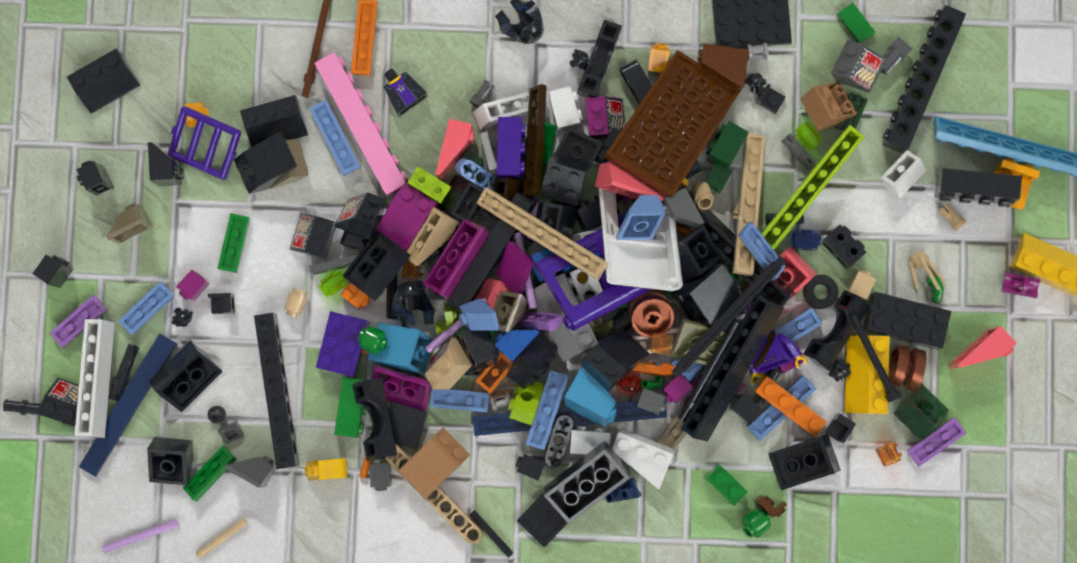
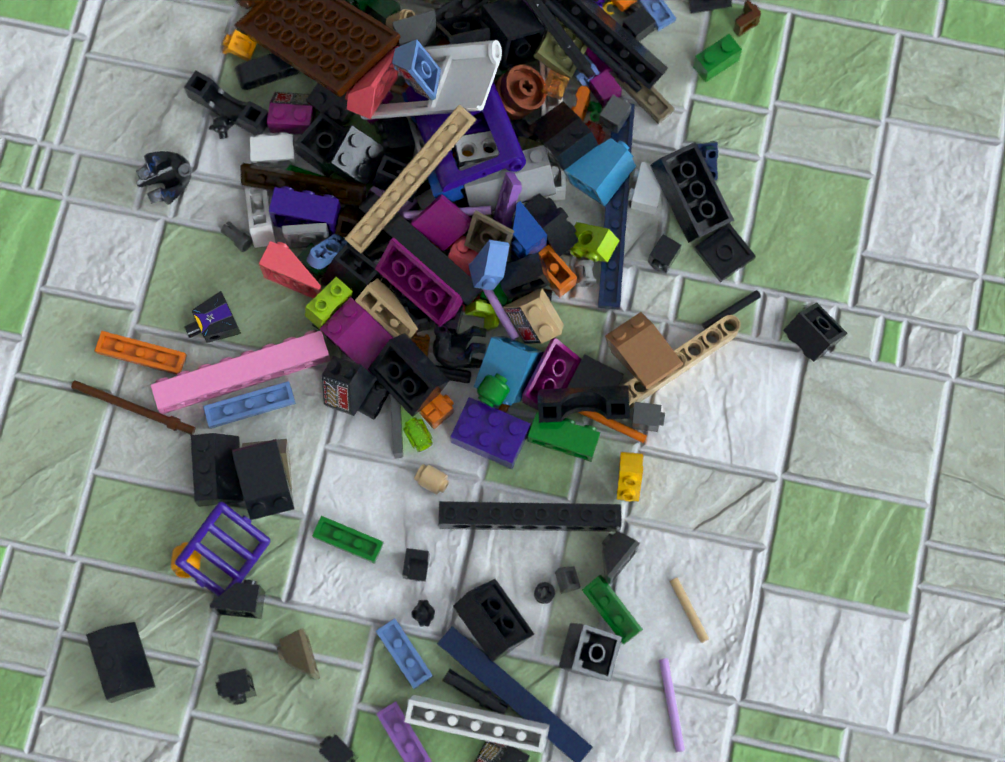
camera: 80 degrees left, 10 degrees down
magenta brick [176,270,210,301] -> none
black slope [289,213,336,260] -> none
medium blue plate [430,388,490,412] -> none
medium blue plate [526,370,569,450] -> none
black beam [544,412,573,467] -> none
white wedge [612,428,675,489] -> none
green head [742,509,771,538] -> none

